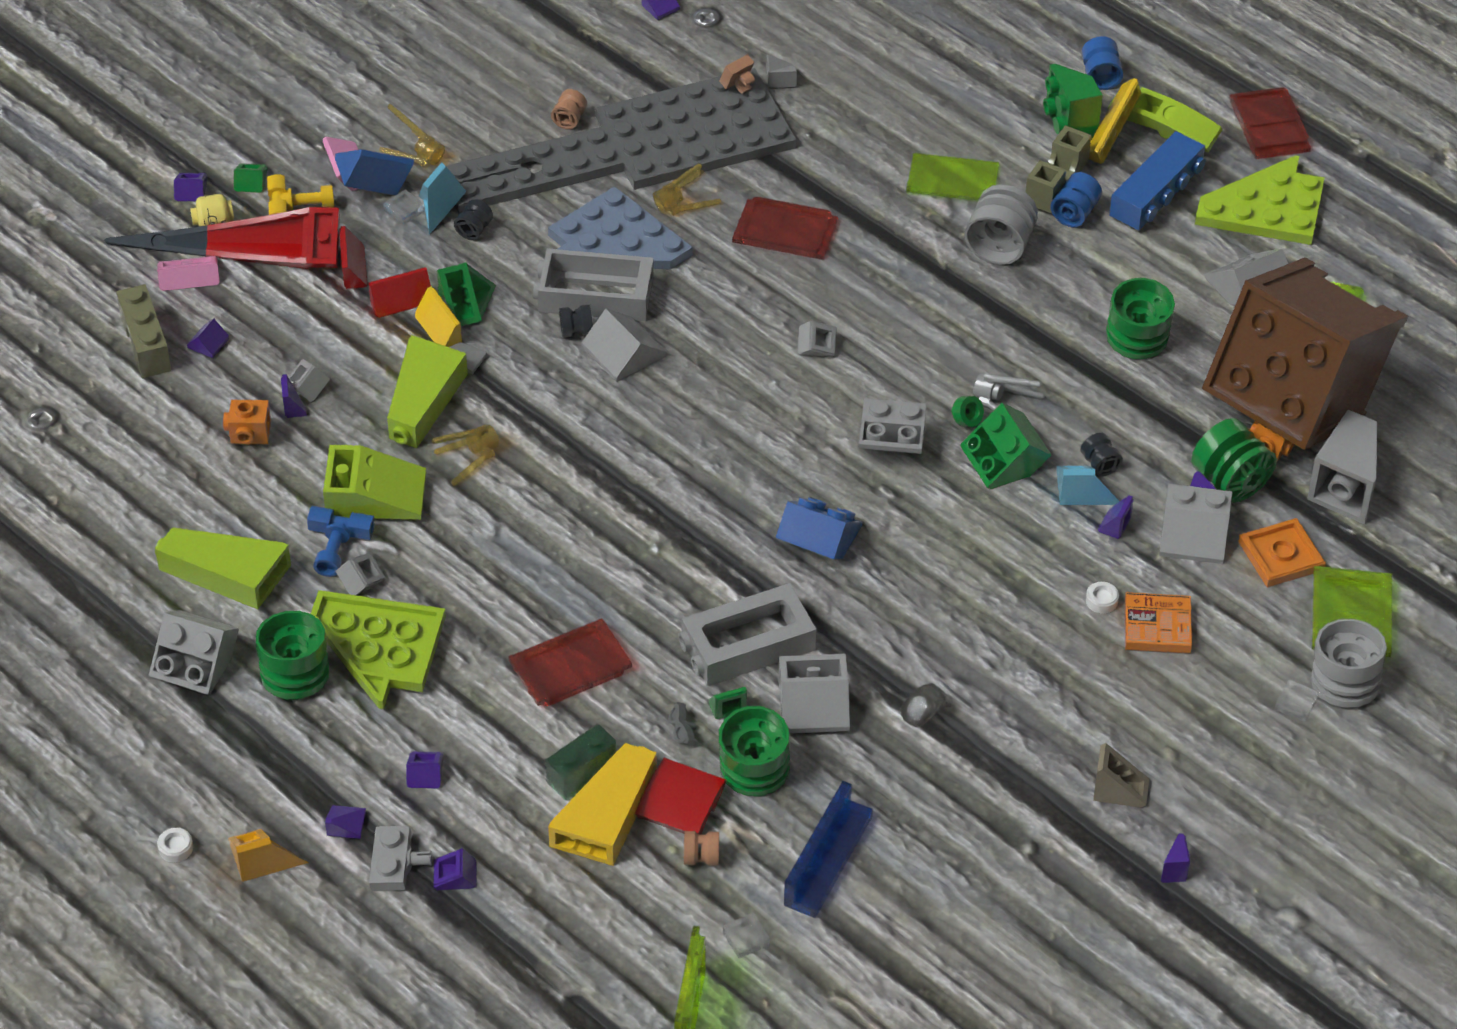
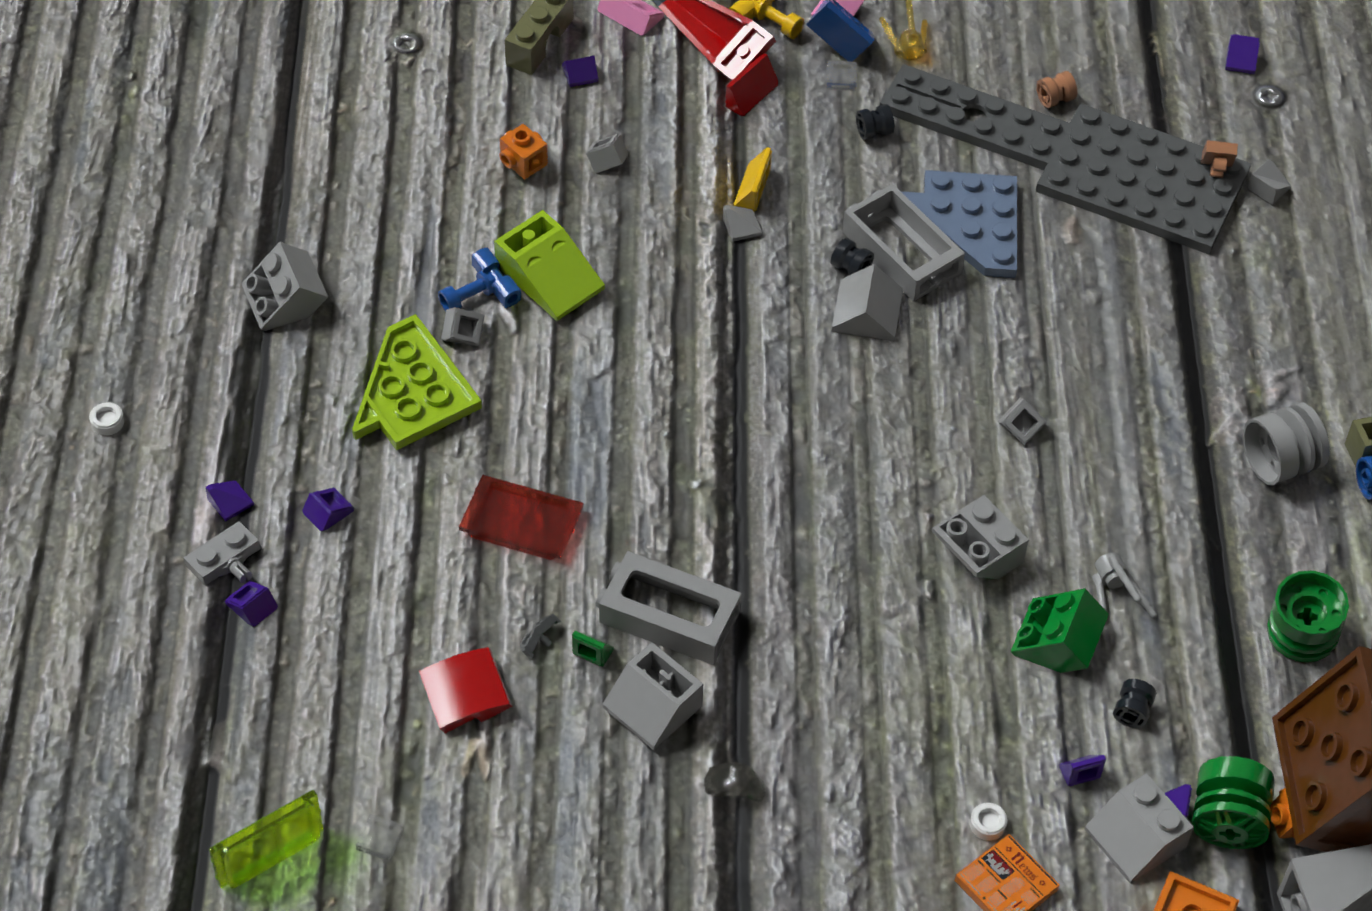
camera: 45 degrees right, 5 degrees up
lime slope [155,527,291,610] -> none
light orange slope [228,829,309,882] -> none
green wheel [256,611,330,699] -> none
dark purple slope [281,374,307,418] -> none
red slope [369,267,431,318] -> none
lime slope [387,335,468,448] -> none
medium azure slope [419,162,466,235] -> none
clear yellow plant [432,425,499,486] -> none
green slope [437,262,496,326] -> none
clear green brick [544,724,617,801] -> none
yellow slope [548,743,657,866] -> none
clear yellow plant [653,163,721,216] -> none
nougat wheel [684,831,719,866] -> none
green wheel [719,706,790,796] -> none
clear red piece [732,197,838,260] -> none
blue slope [775,497,863,559] -> none
clear blue fence [784,781,873,918] -> none
clear neon green piece [906,153,999,201] -> none
green tile [951,396,984,427] -> none
medium azure slope [1057,465,1120,505] -> none

